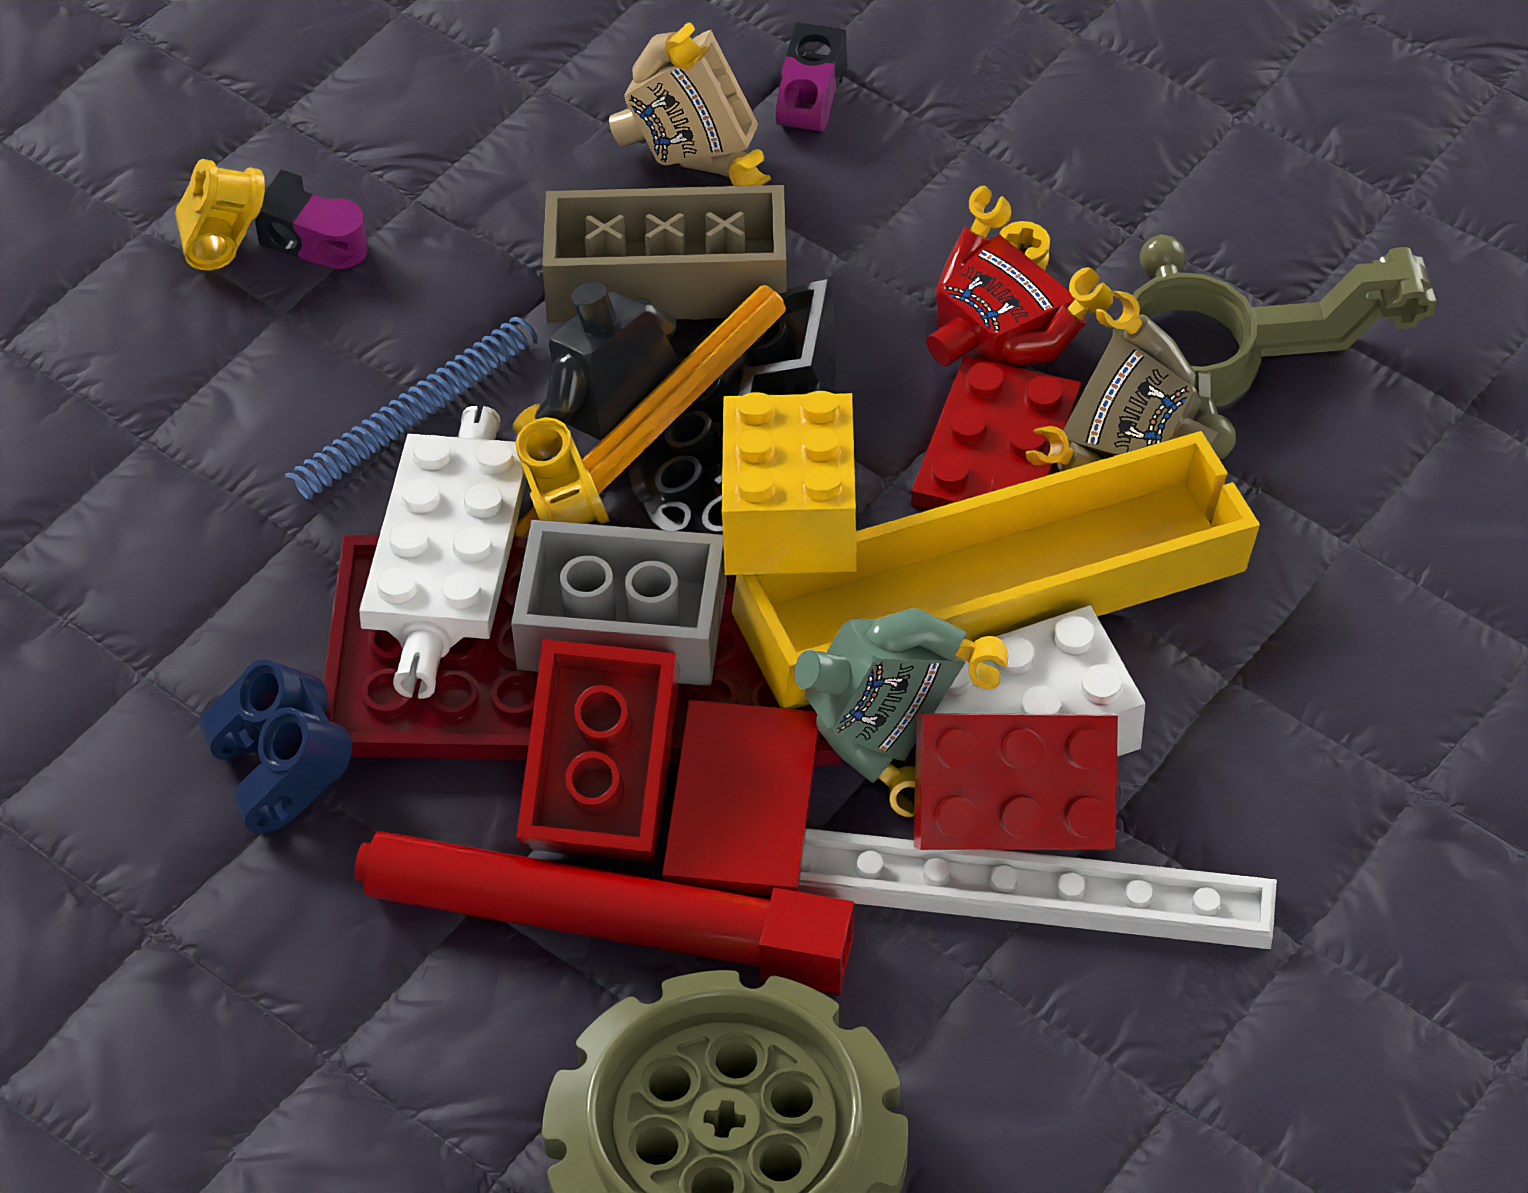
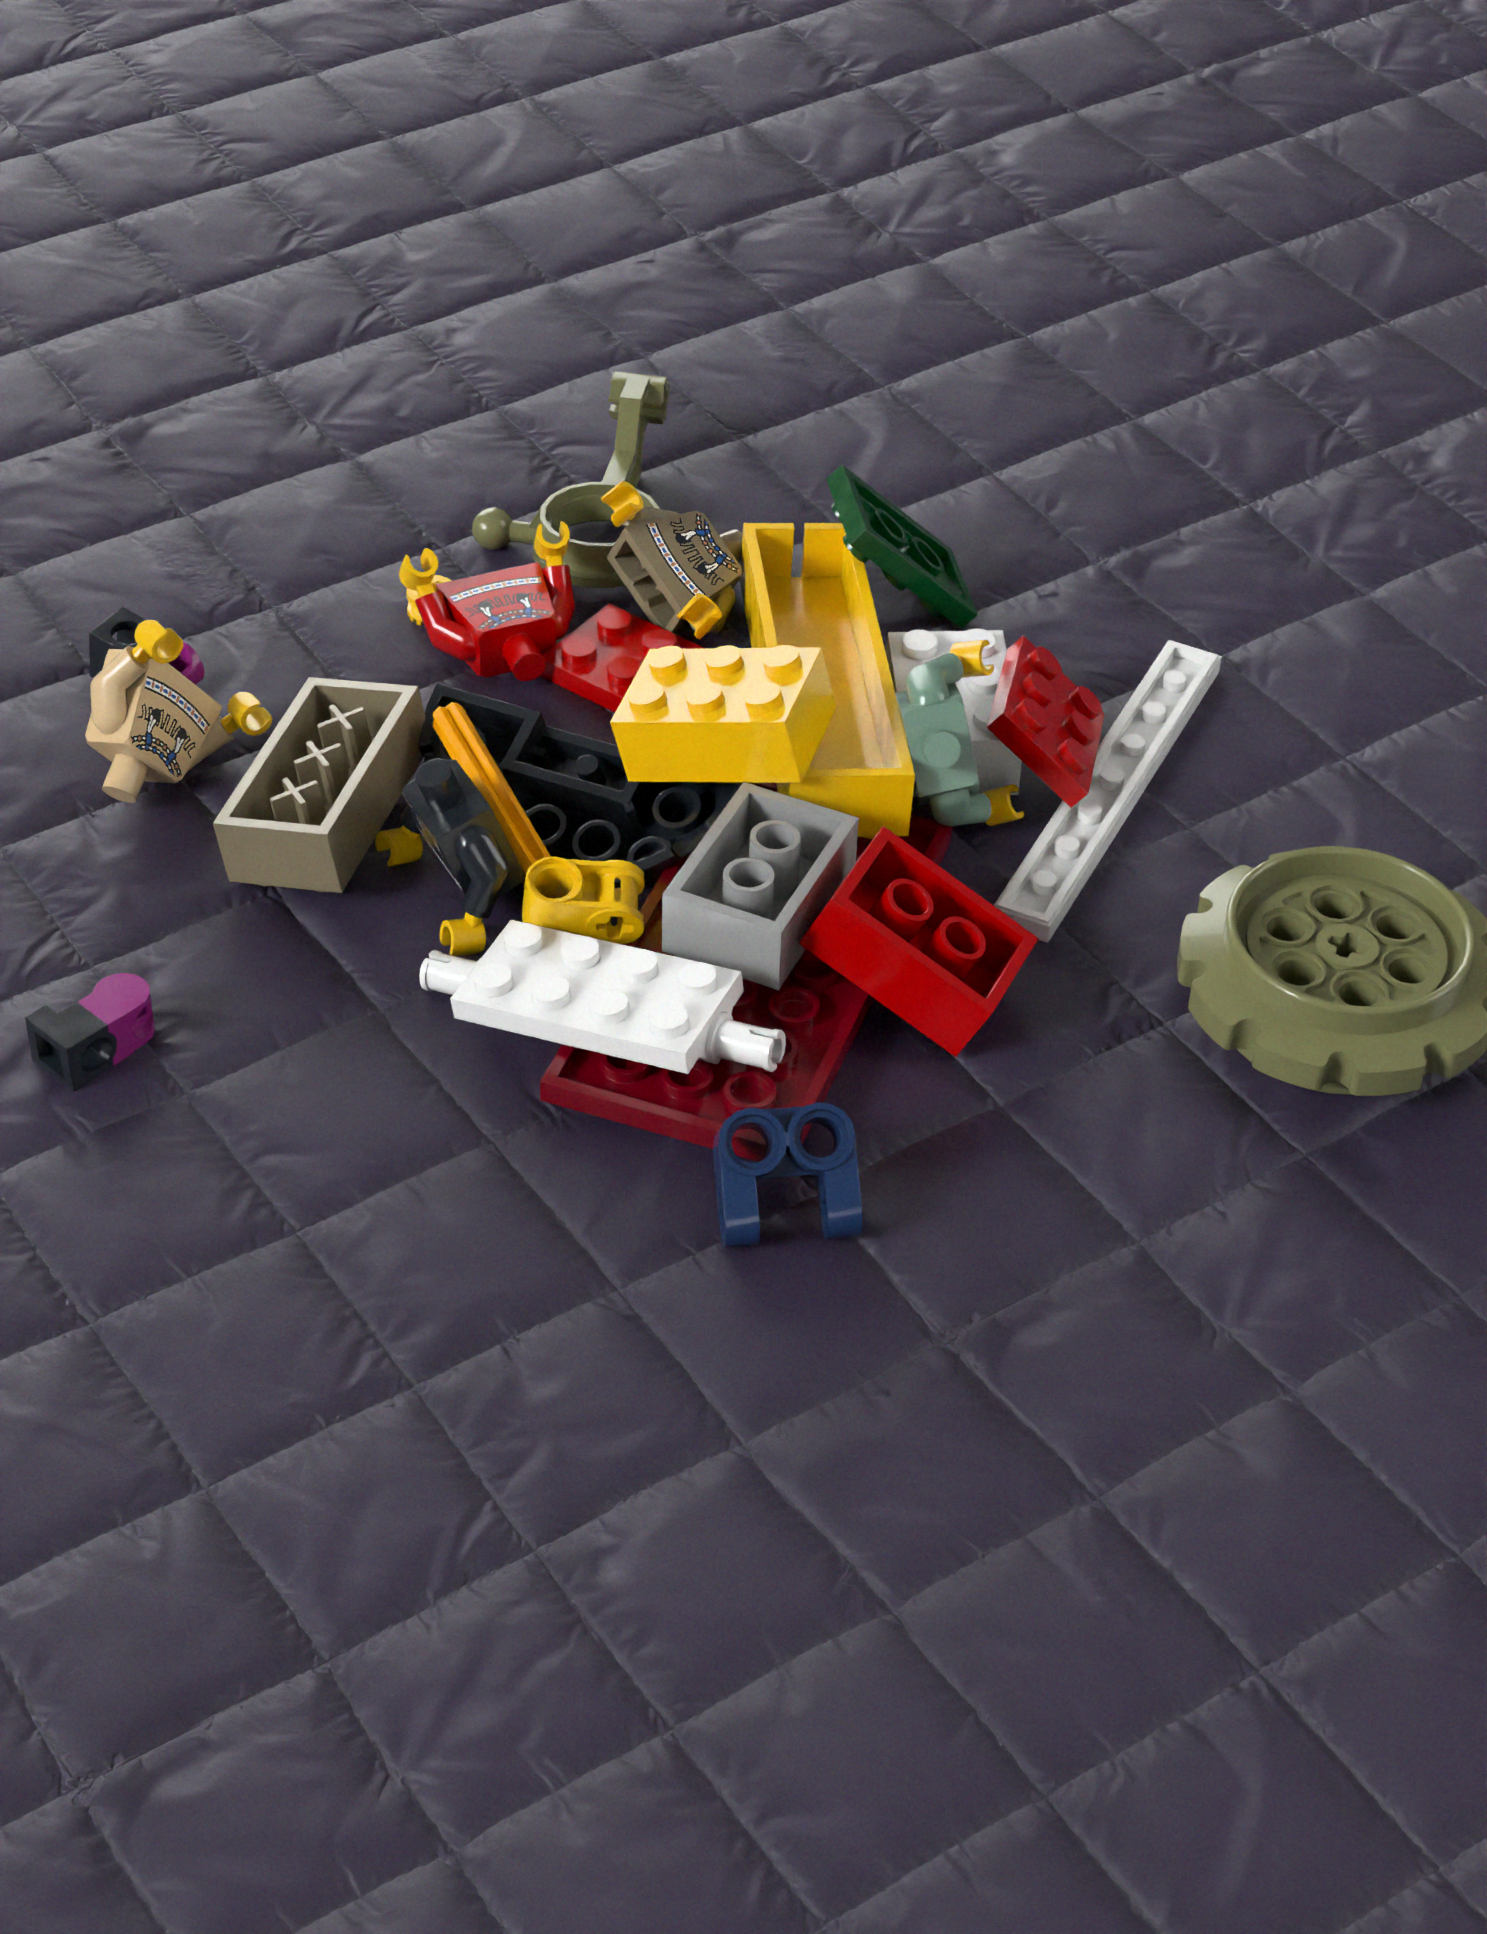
camera: 75 degrees left, 10 degrees down
yellow piece [175,159,265,271] -> none
medium blue piece [285,317,538,500] -> none
red brick [355,831,854,995] -> none
red tile [662,700,819,896] -> none
none -> dark green plate [826,465,978,629]

